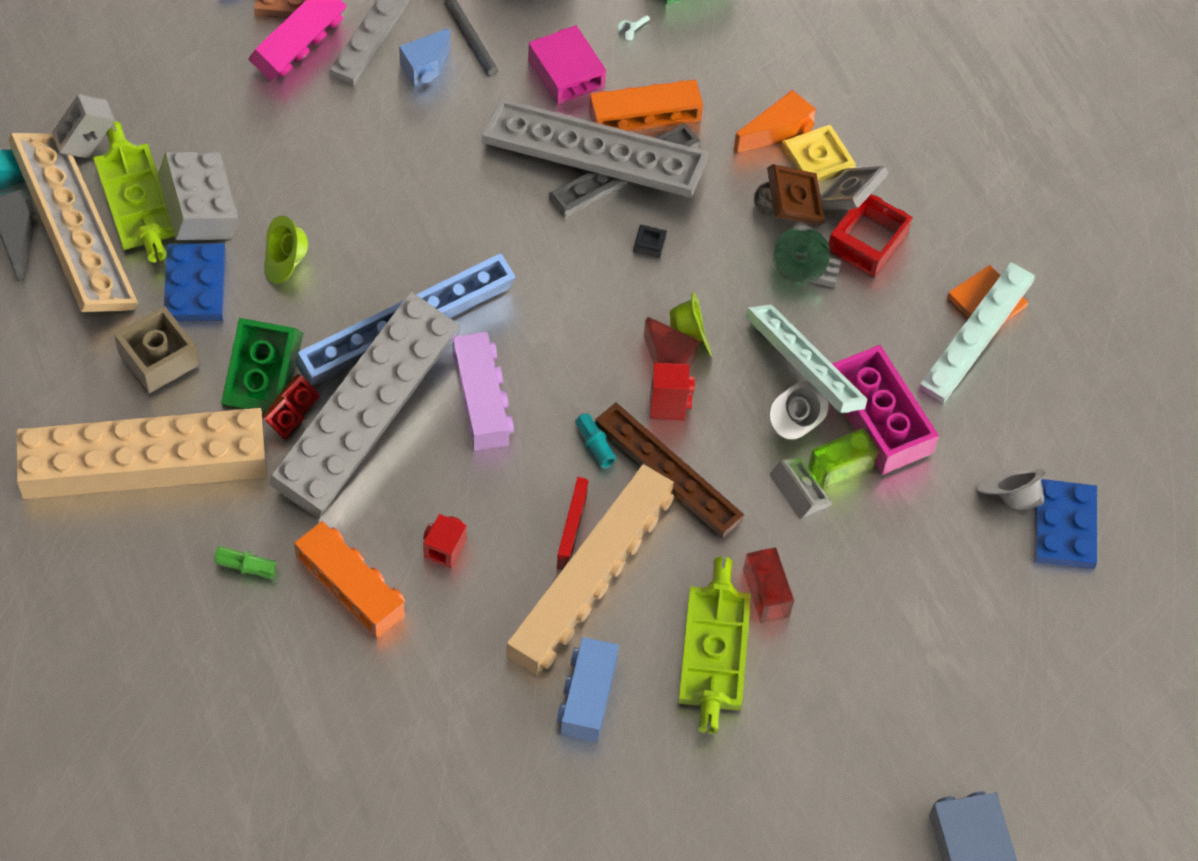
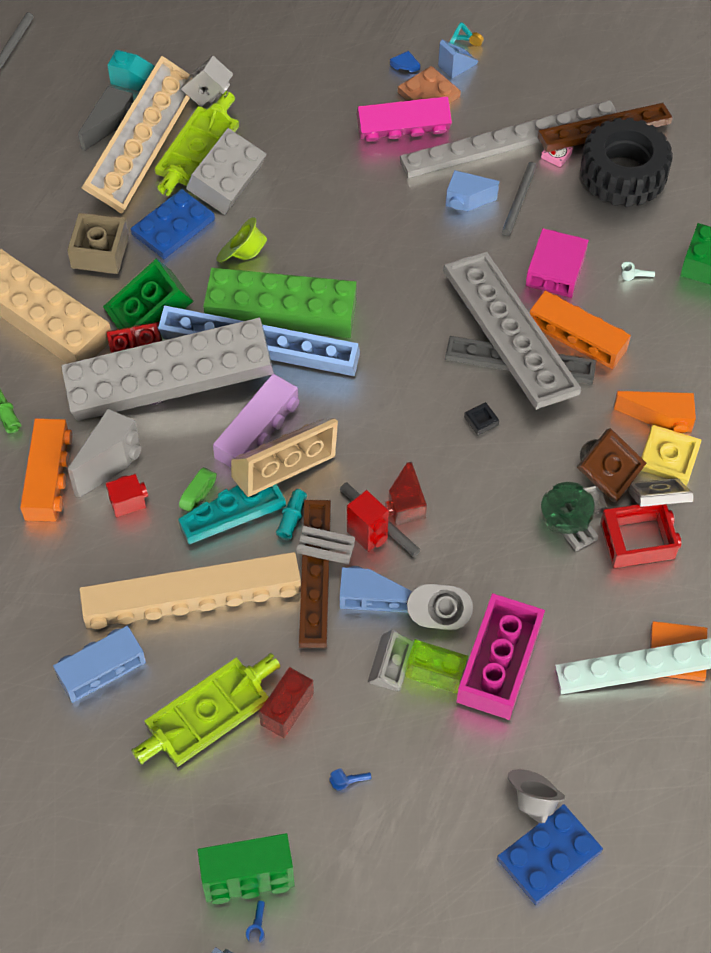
camera: 50 degrees right, 0 degrees up
red tile [556,477,589,570] -> none
lime piece [669,292,712,356] -> none
light aqua plate [746,304,867,413] -> none
none -> light grey slope [68,409,141,498]
none -> teal wing [178,484,286,544]
none -> bright green beam [179,467,217,512]
none -> green brick [197,833,295,904]
none -> bright green brick [203,268,357,338]
none -> tan slope [231,418,338,497]
none -> blue hand [246,901,265,943]
none -> light grey tile [297,526,356,565]
none -> blue hand [329,769,371,791]
none -> dark grey bar [340,482,420,557]
none -> medium blue slope [340,566,413,613]

